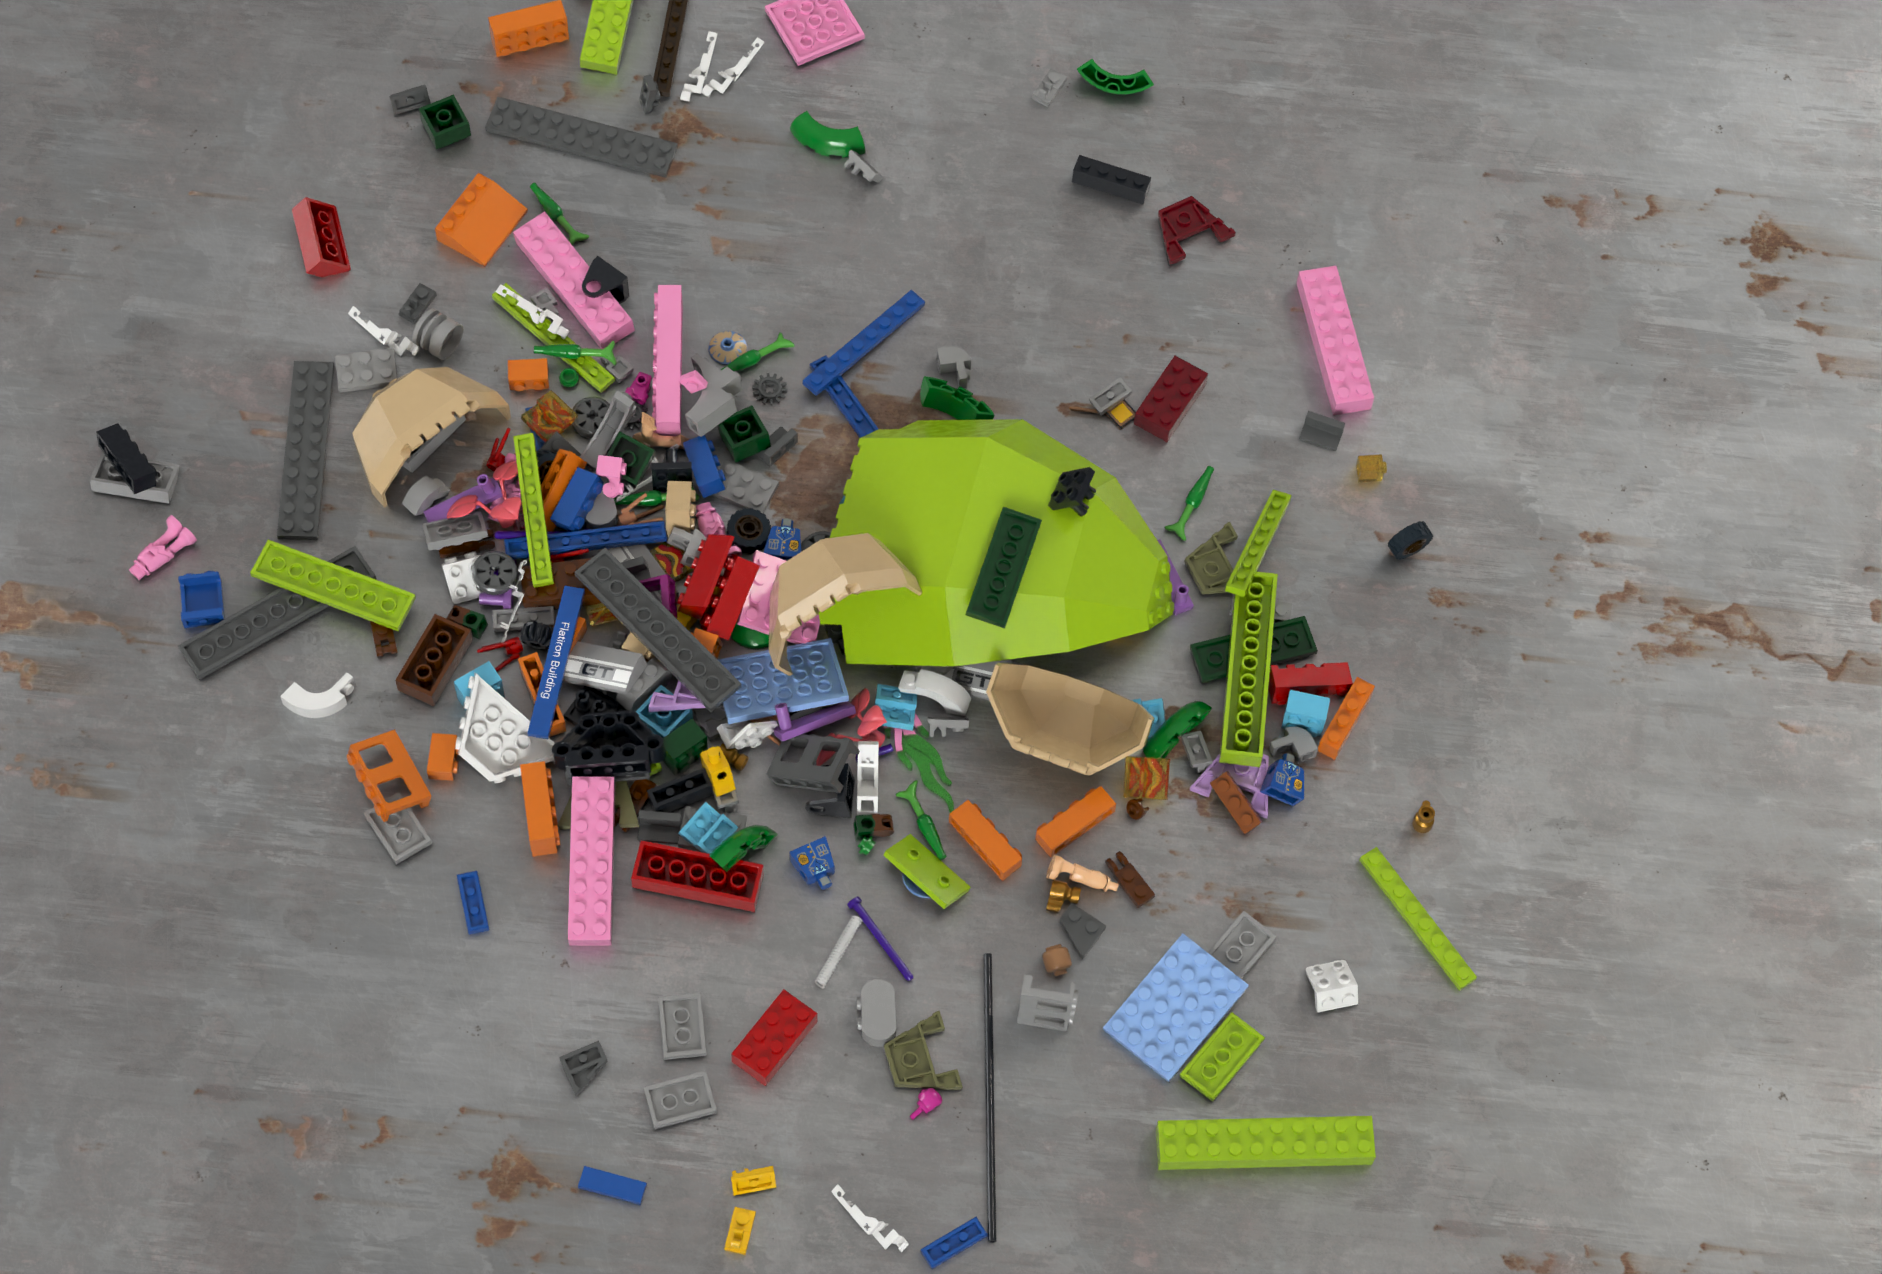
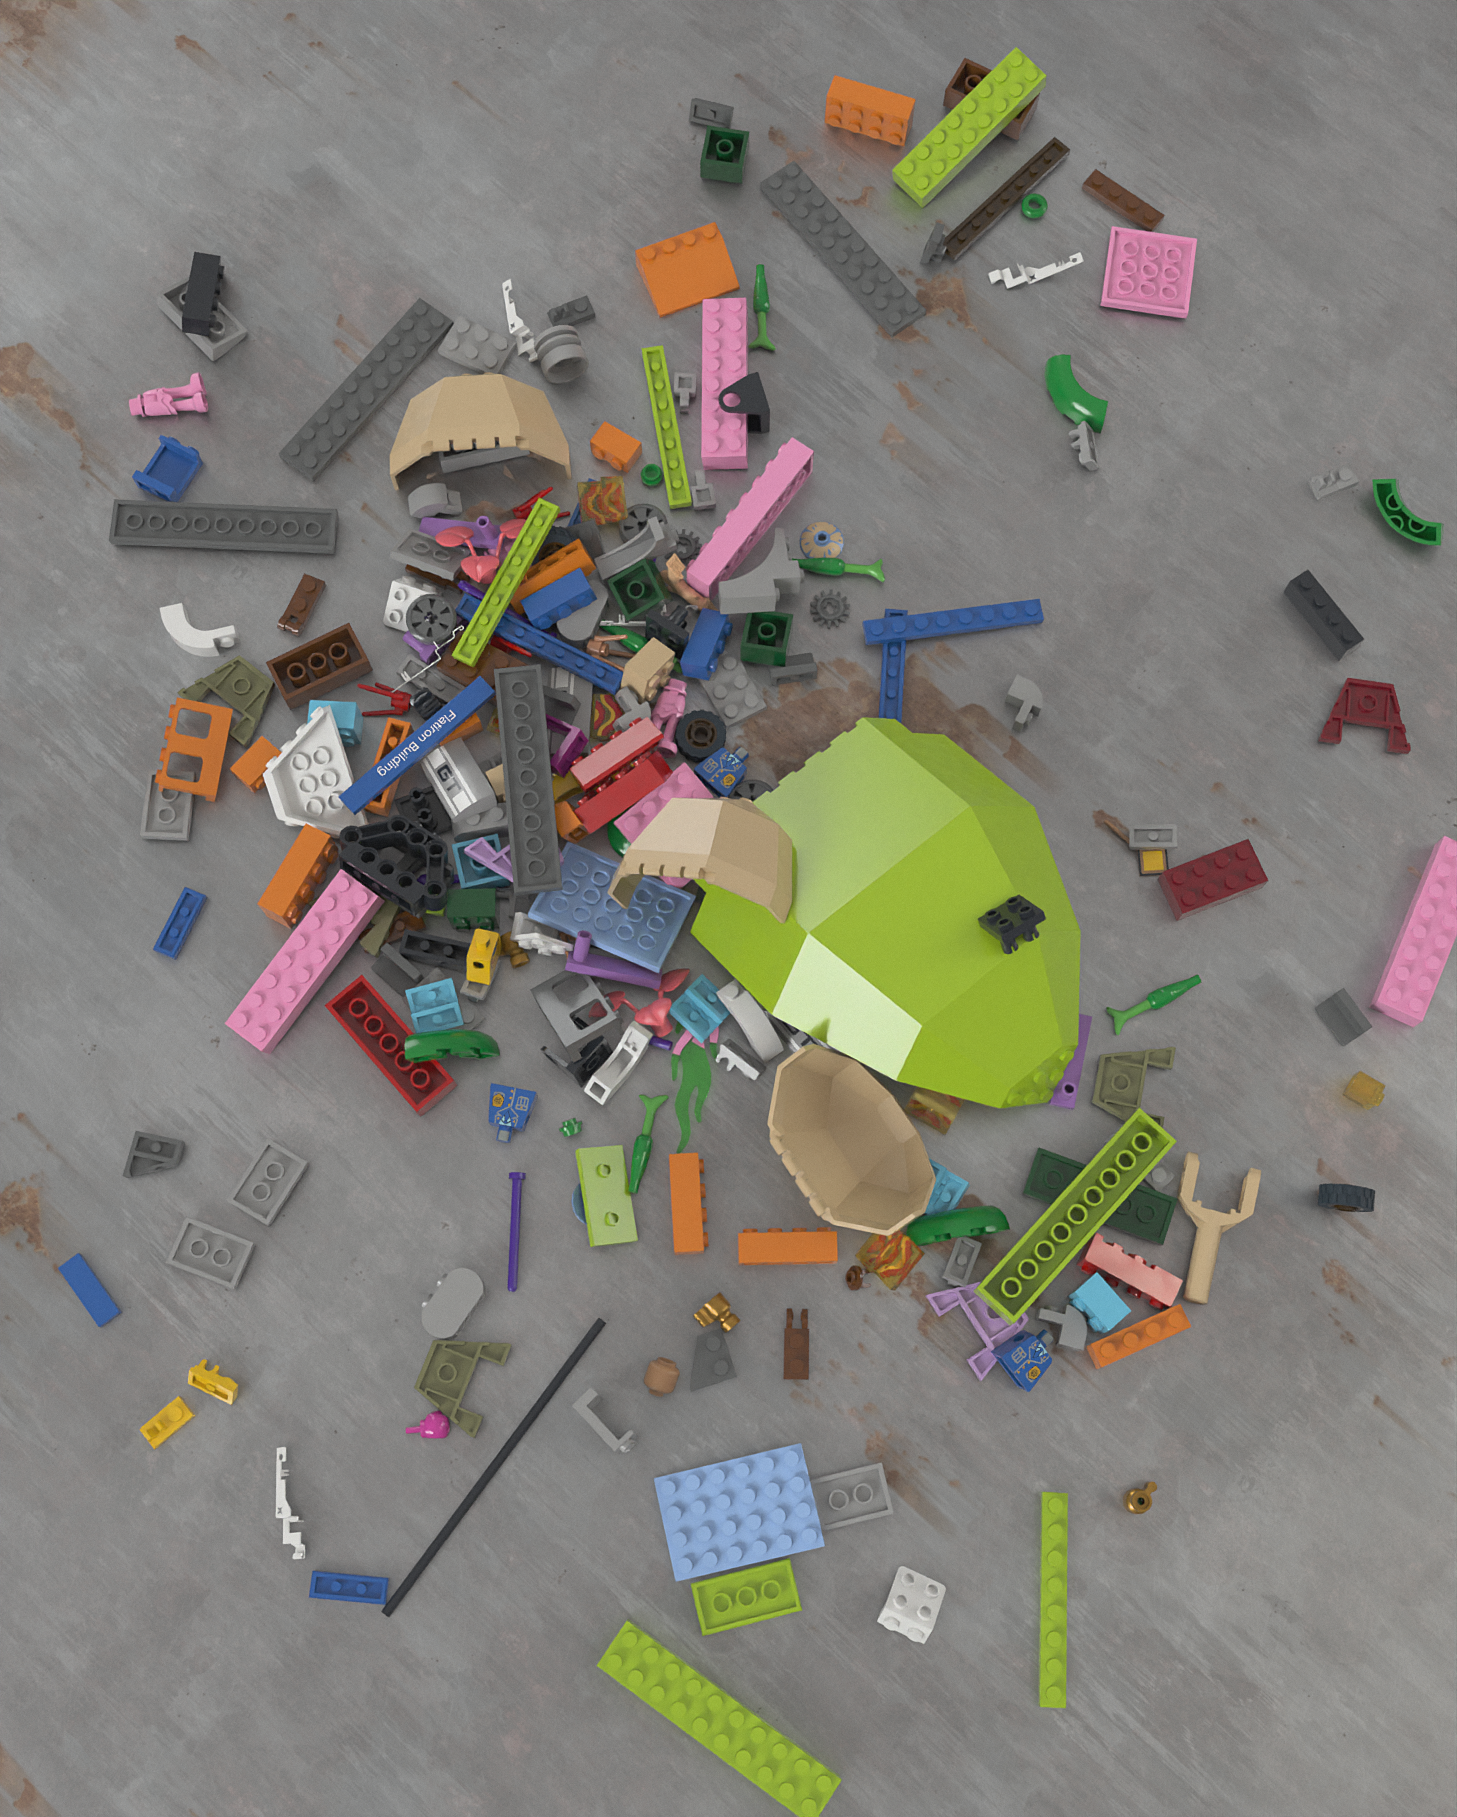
camera: 40 degrees right, 10 degrees up
lime plate [250,539,416,632] -> none
red slope [292,197,351,277] -> none
dark green leg [446,605,488,639] -> none
white piece [496,284,570,339] -> none
green piece [533,341,617,365] -> none
bright pink brick [596,455,627,498] -> none
dark pink plate [625,372,652,405] -> none
bright pink plate [679,370,708,394] -> none
white piece [680,31,718,102] -> none
red brick [731,989,818,1086] -> none
white piece [815,916,863,989] -> none
leg [853,814,894,841] -> none
green brick [920,376,995,420] -> none
dark green plate [965,507,1042,629] -> none
light nougat piece [1046,855,1119,892] -> none
dark orange plate [1210,771,1263,834] -> none
lime plate [1225,490,1292,597] -> none
none -> olive wing [177,655,275,748]
none -> clear yellow slope [904,1086,965,1135]
none -> green piece [1021,193,1048,219]
none -> tan piece [1177,1151,1261,1305]

